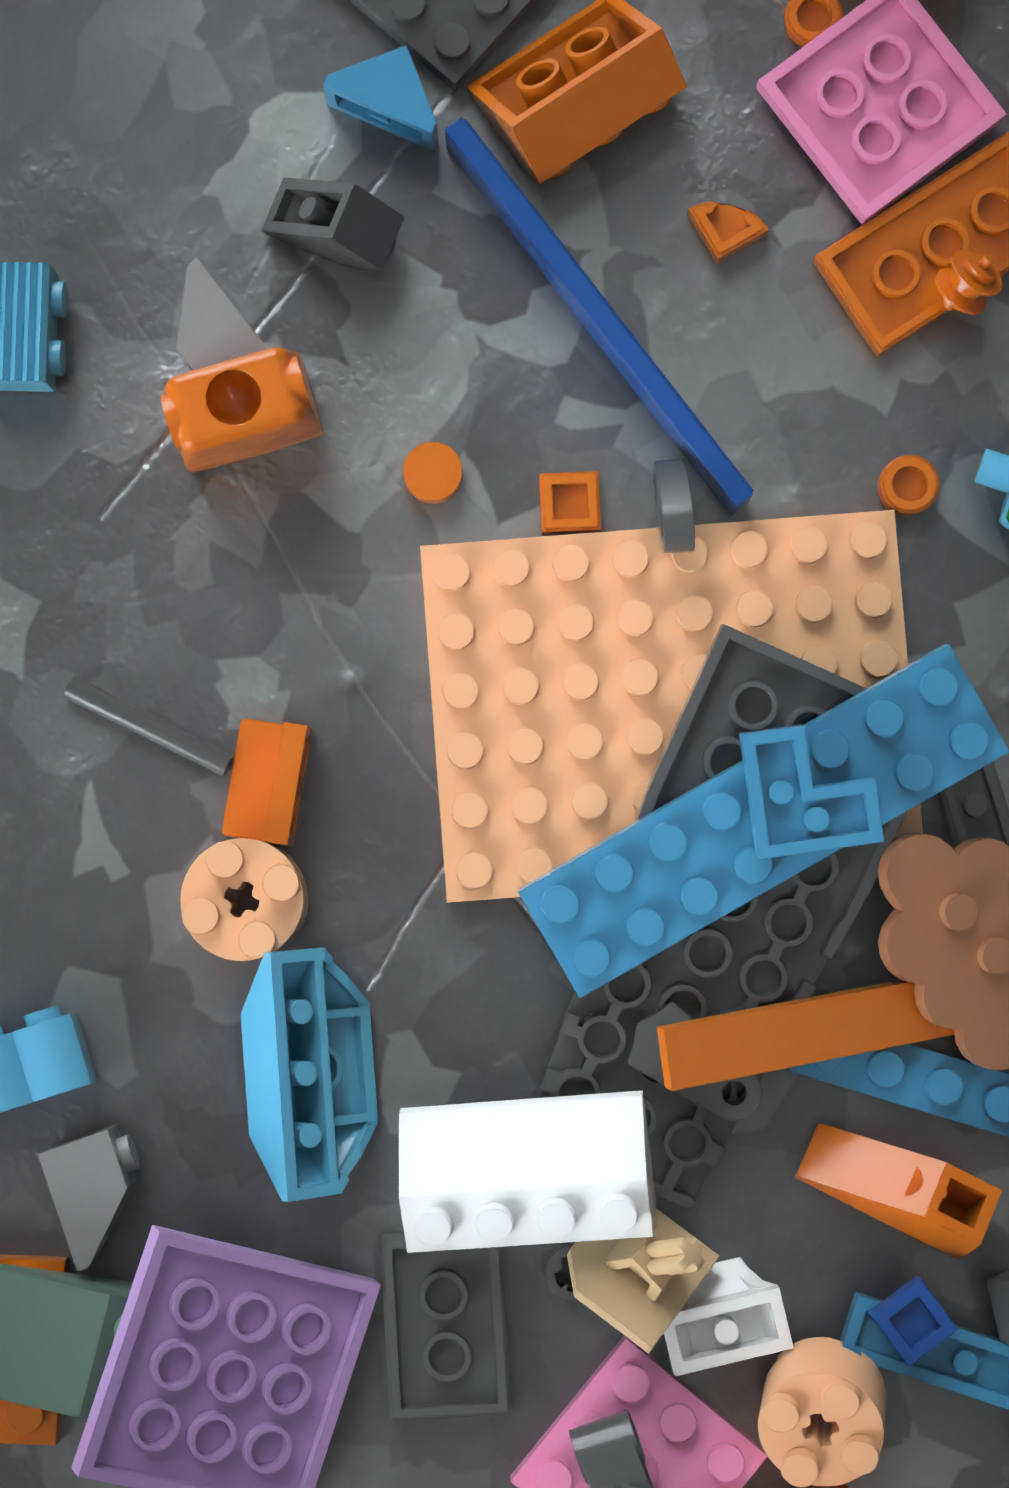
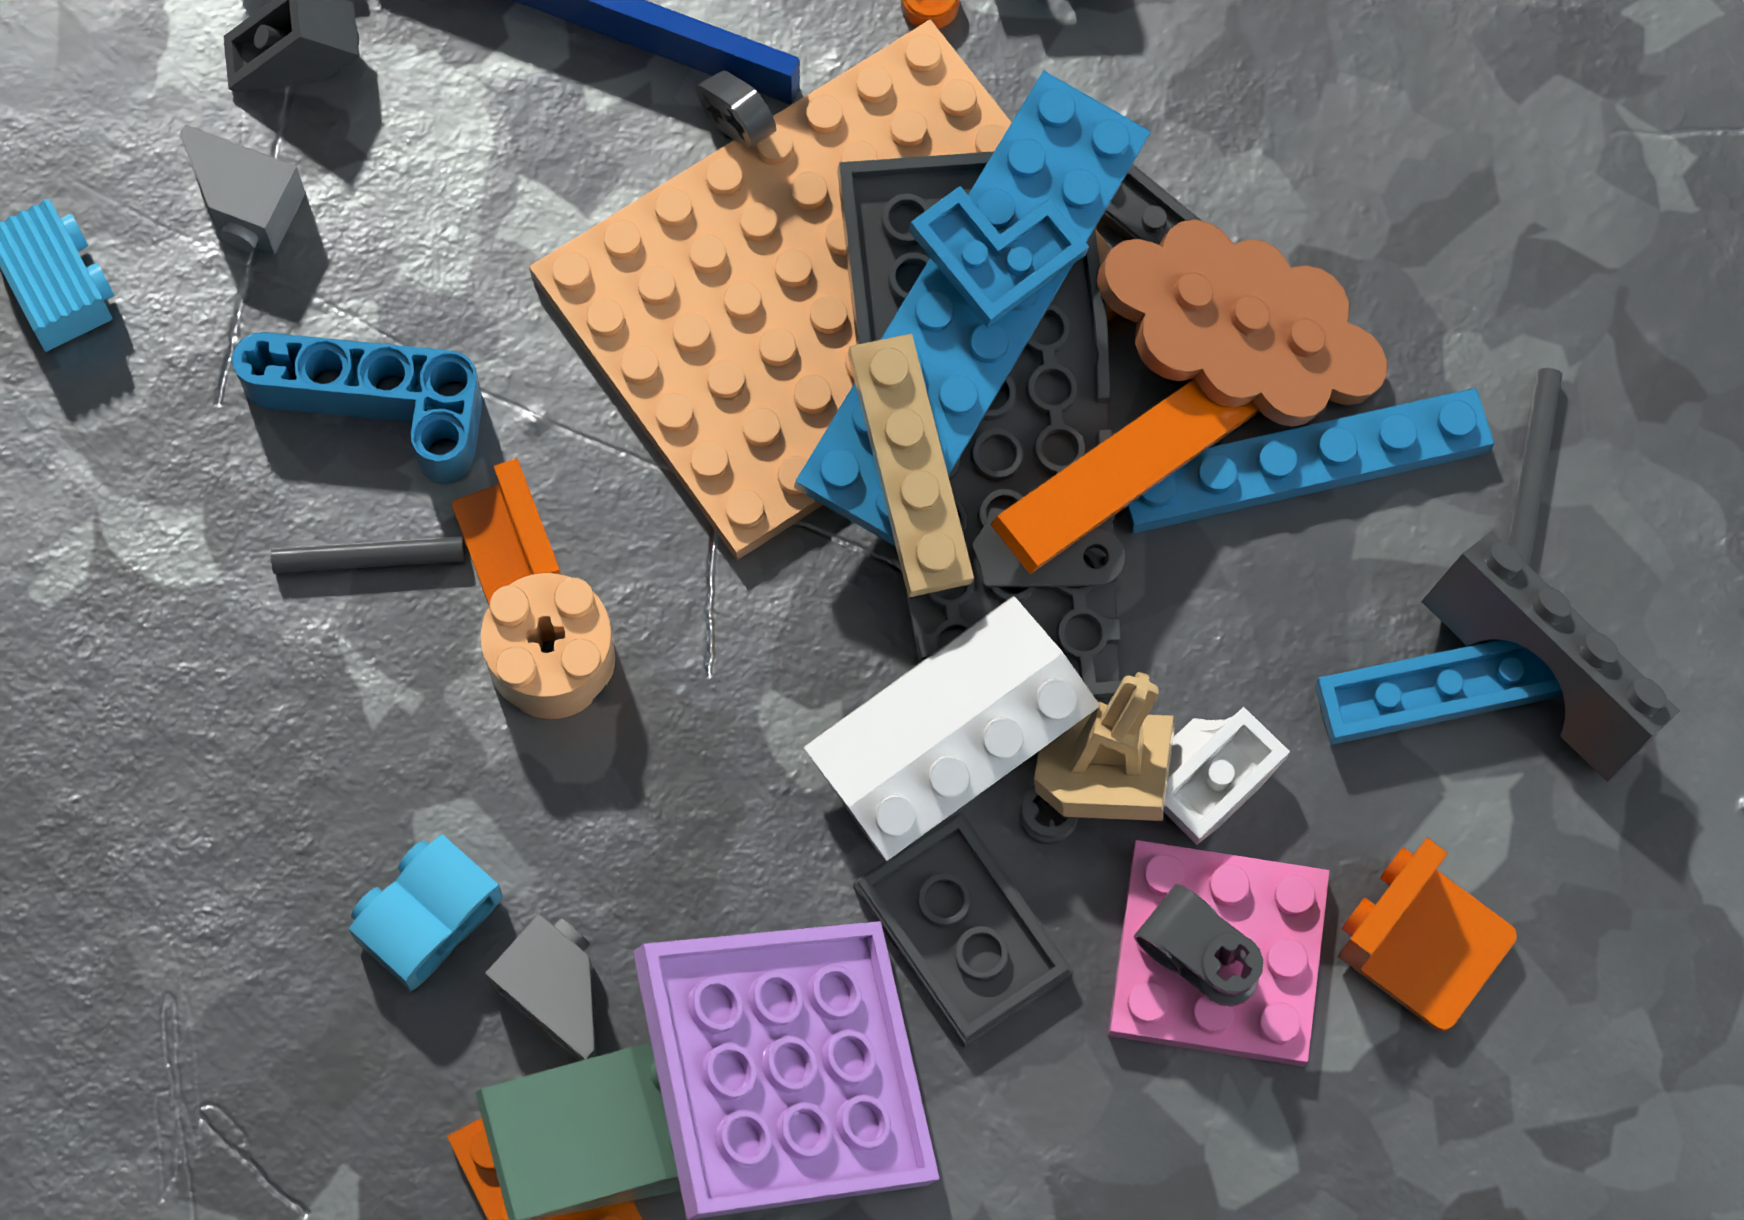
camera: 35 degrees left, 15 degrees down
orange piece [160,347,325,473] -> none
medium azure wedge [241,947,378,1202] -> none
orange tile [403,442,463,504] -> none
orange tile [539,471,602,535] -> none
light nougat brick [758,1337,887,1487] -> none
orange slope [794,1123,1002,1260] -> none
blue plate [868,1275,959,1367] -> none
none -> dark azure beam [232,332,482,484]
none -> tan plate [848,333,974,598]

